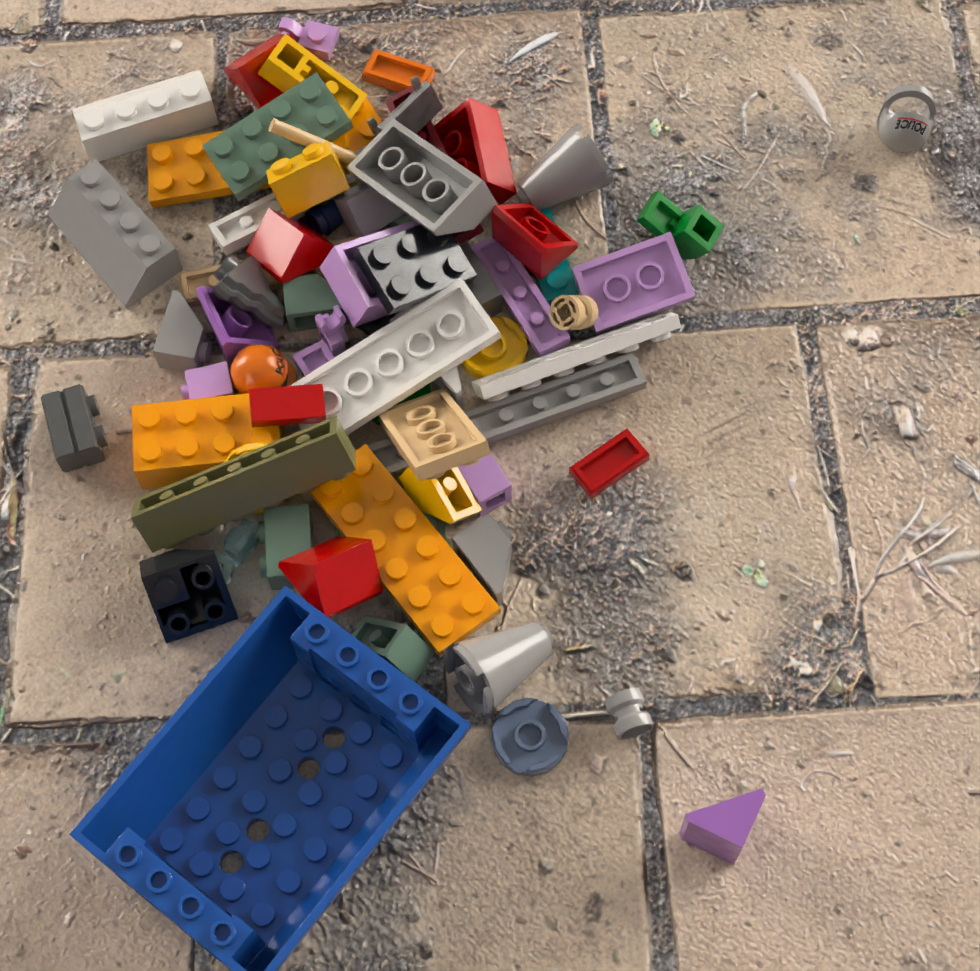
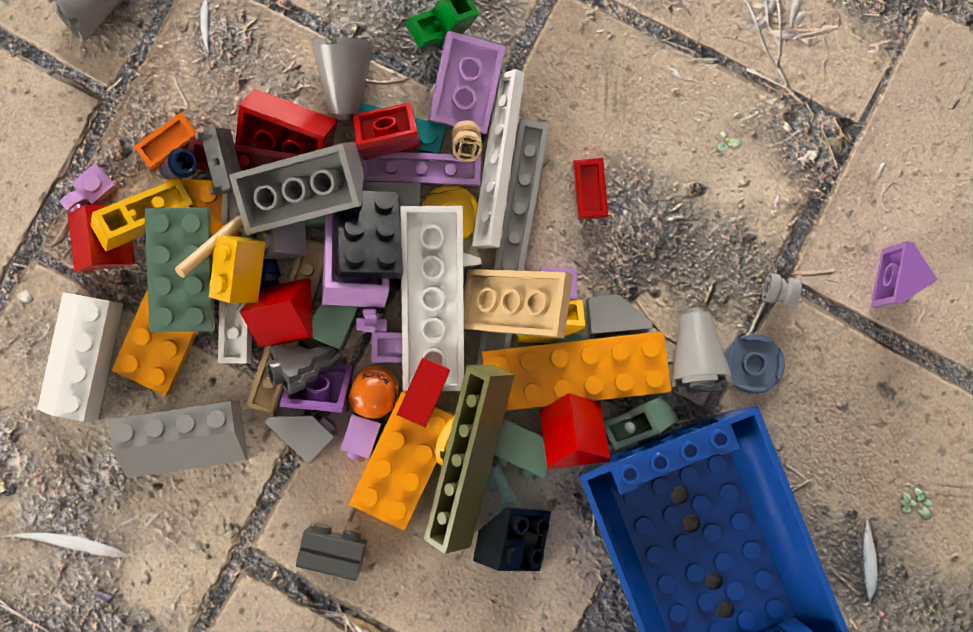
camera: 60 degrees left, 20 degrees up
none -> dark blue cone [160,148,197,179]

